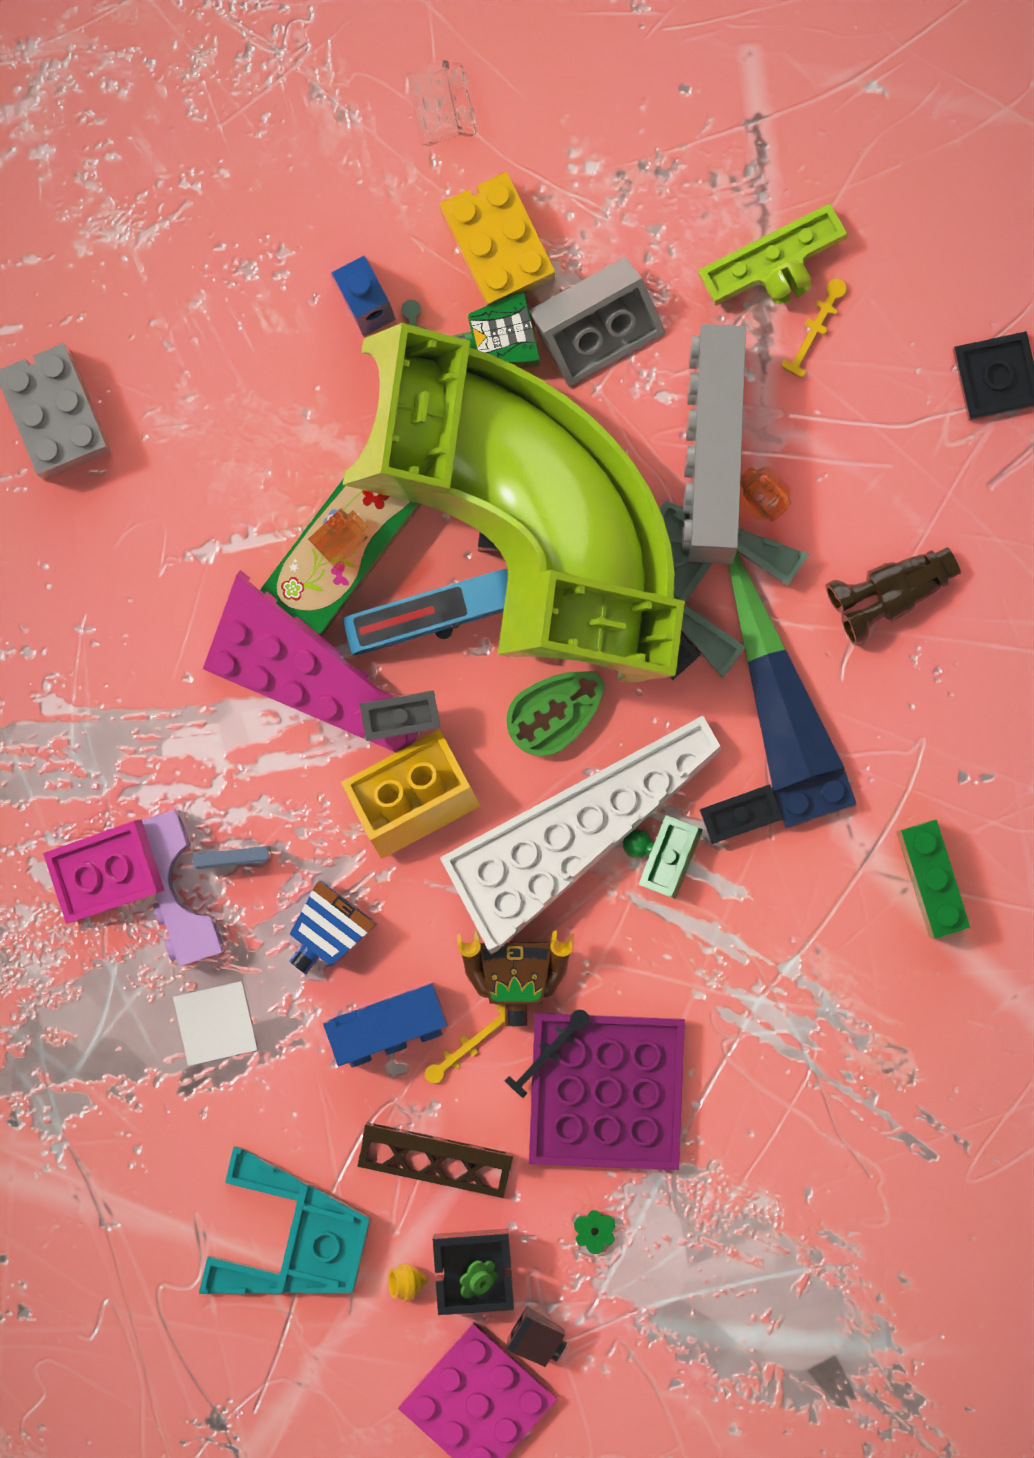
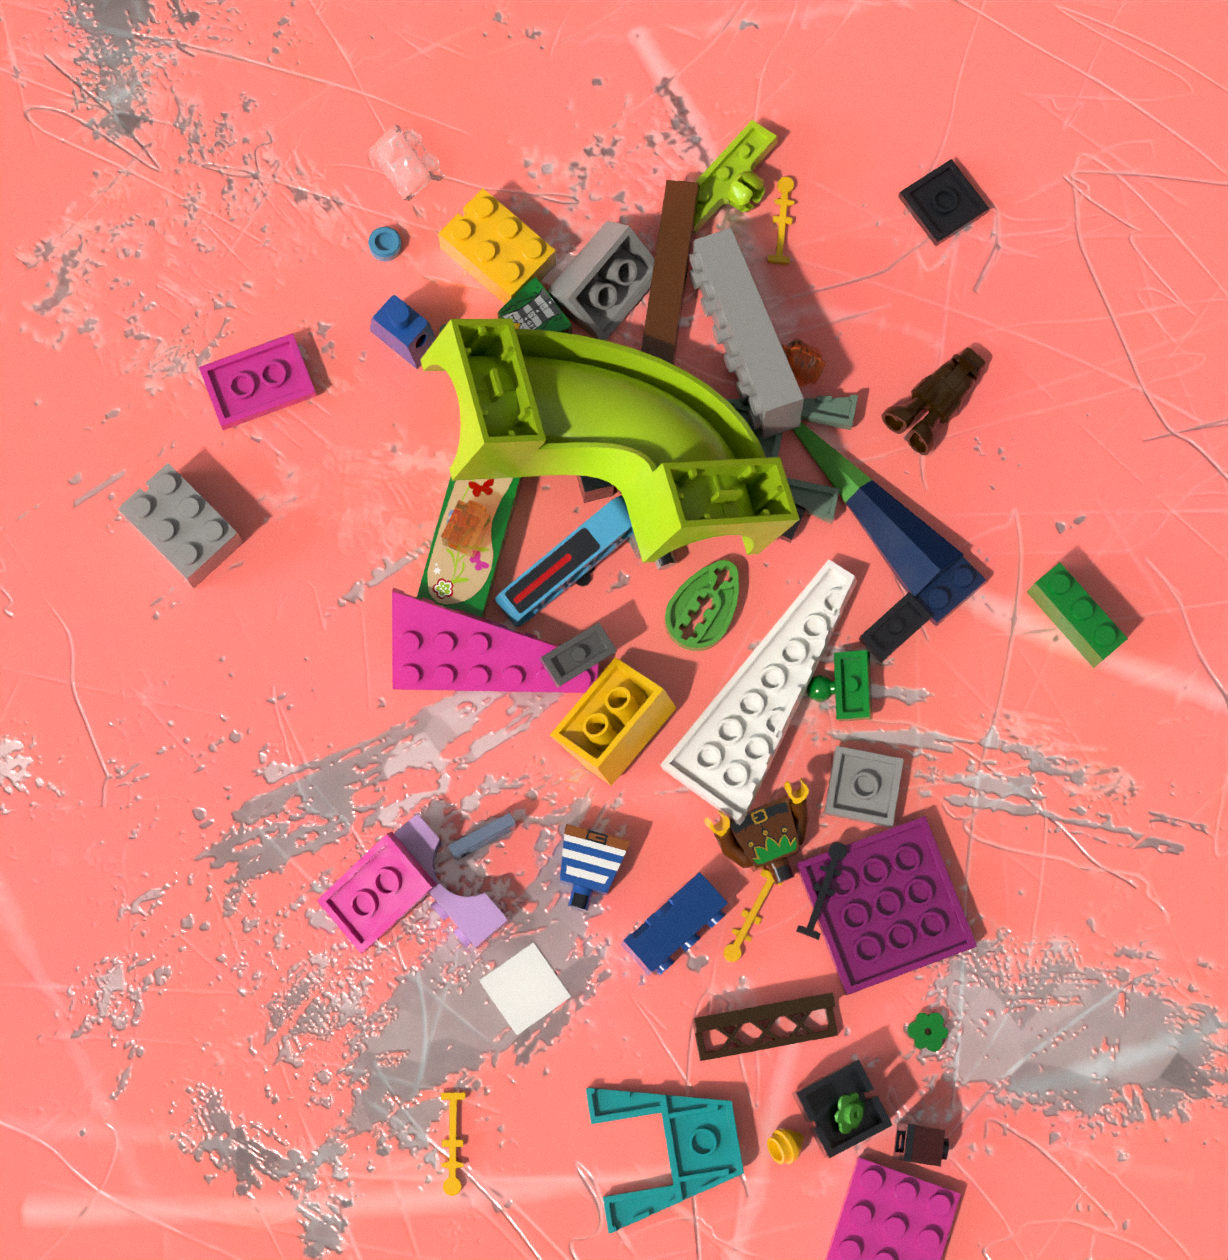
camera: 35 degrees left, 10 degrees down
none -> dark pink plate [199,333,317,430]
none -> dark azure tile [368,227,402,262]
none -> yellow piece [441,1092,466,1196]
none -> reddish brown tile [641,180,700,365]
none -> light grey plate [823,746,904,828]

